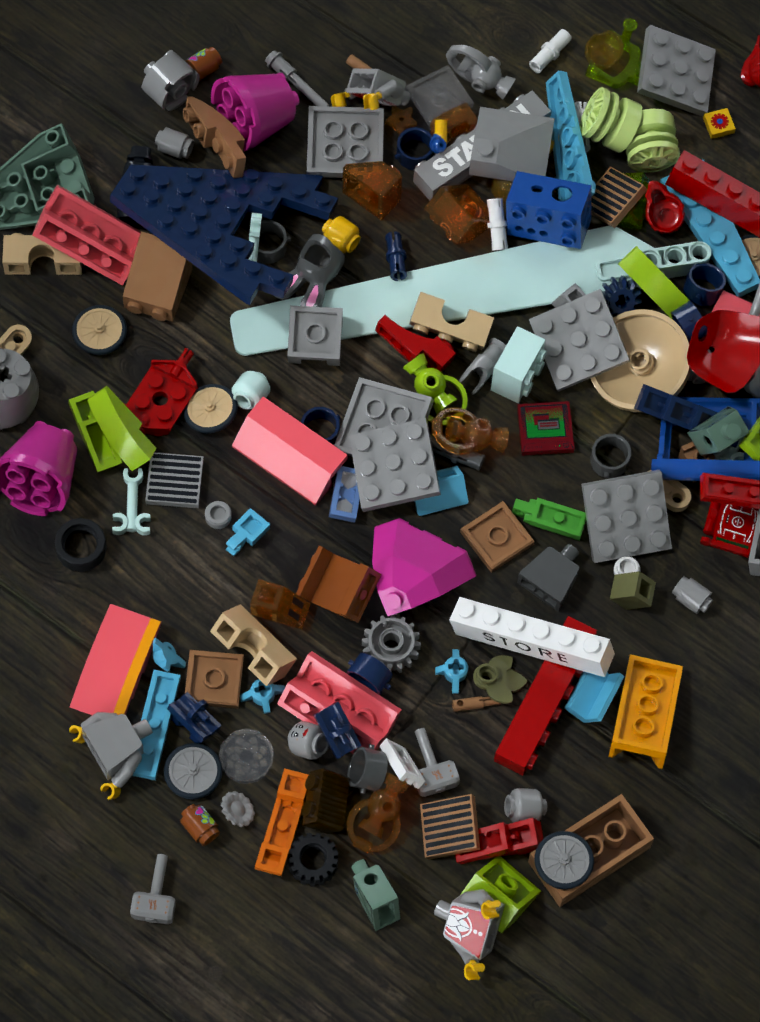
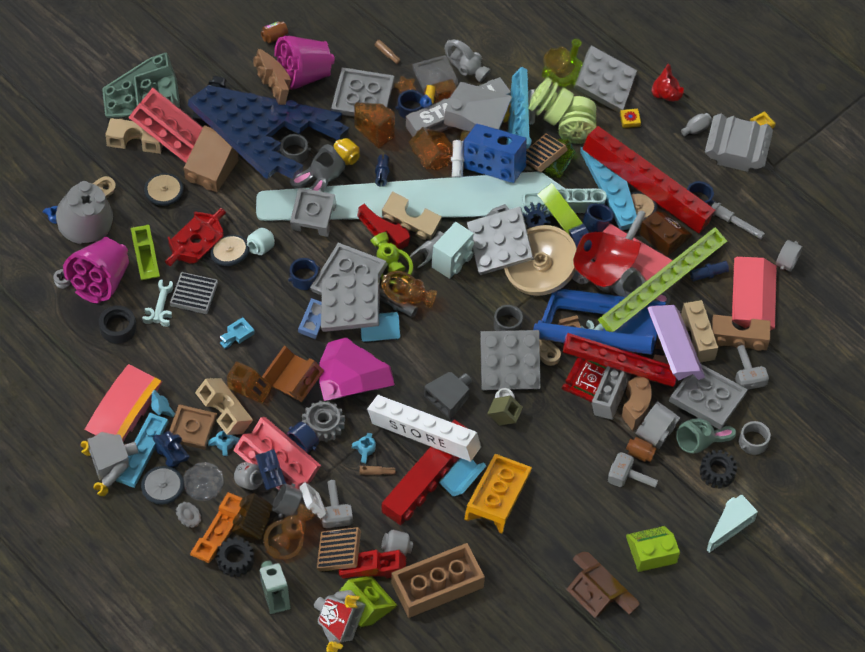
camera: 10 degrees right, 10 degrees down
lime slope [87,386,156,471] -> none
light grey piece [130,854,176,924] -> none
light grey brick [141,50,200,111] -> none
light grey brick [155,127,194,159] -> none
dark orange brick [180,804,220,846] -> none
light grey tile [205,501,232,529] -> none
coral slope [232,396,347,506] -> none
light aqua bar [248,213,262,262] -> none
light grey pin [265,50,329,106] -> none
light grey torso [331,68,410,110] -> none
medium nougat tile [460,501,535,573] -> none
olive plate [473,655,527,704] -> none
bright green hinge [512,497,586,541] -> none
dark red tile [517,401,574,456] -> none
white pin [529,29,571,73] -> none
light grey wheel [534,831,594,889] -> none
dark blue slope [634,384,746,448] -> none
red hair [645,181,685,234] -> none
light grey brick [672,576,713,614] -> none
sand green torso [687,406,749,455] -> none

